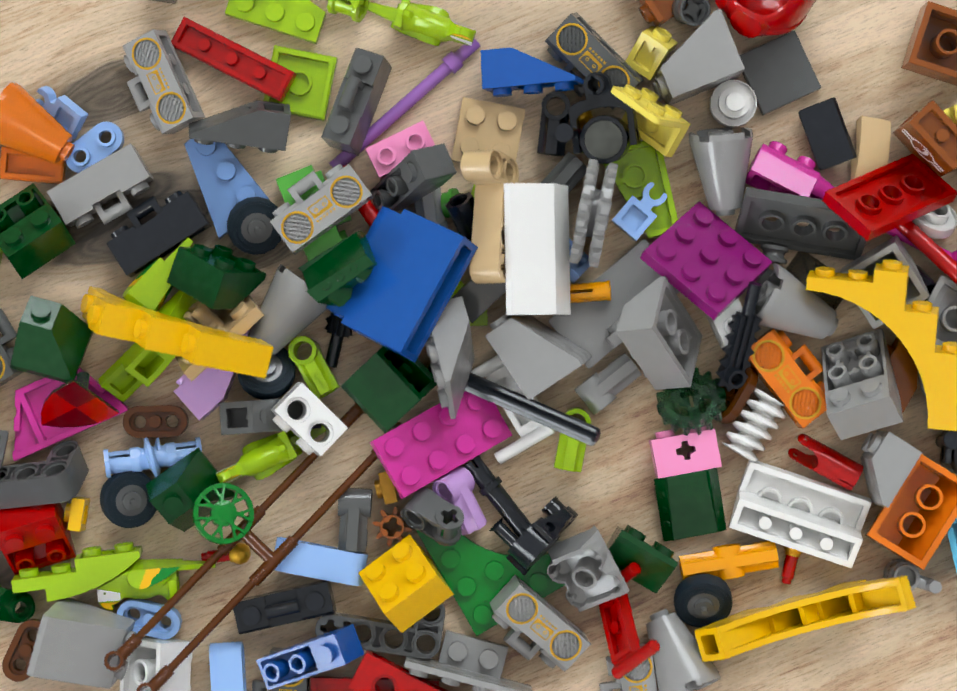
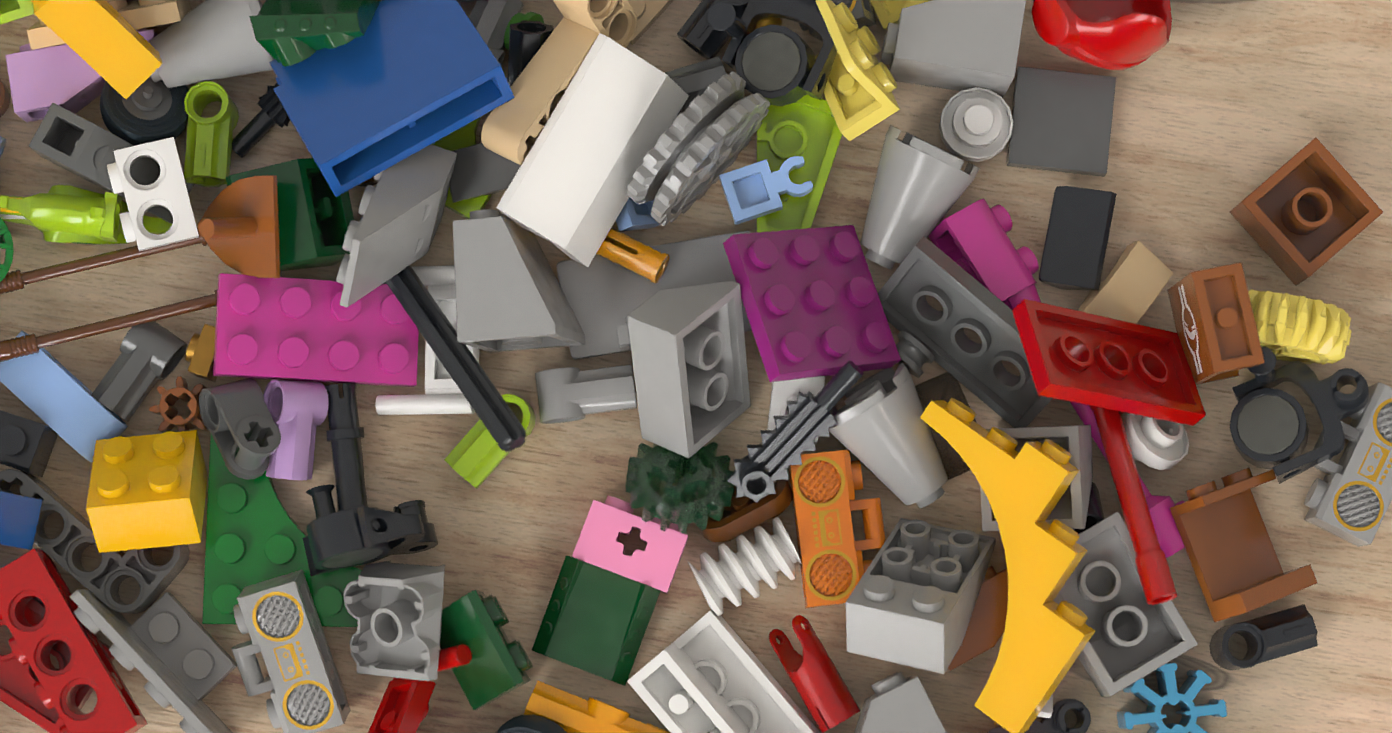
camera: 35 degrees right, 5 degrees down
none -> dark orange shield [197,175,280,278]

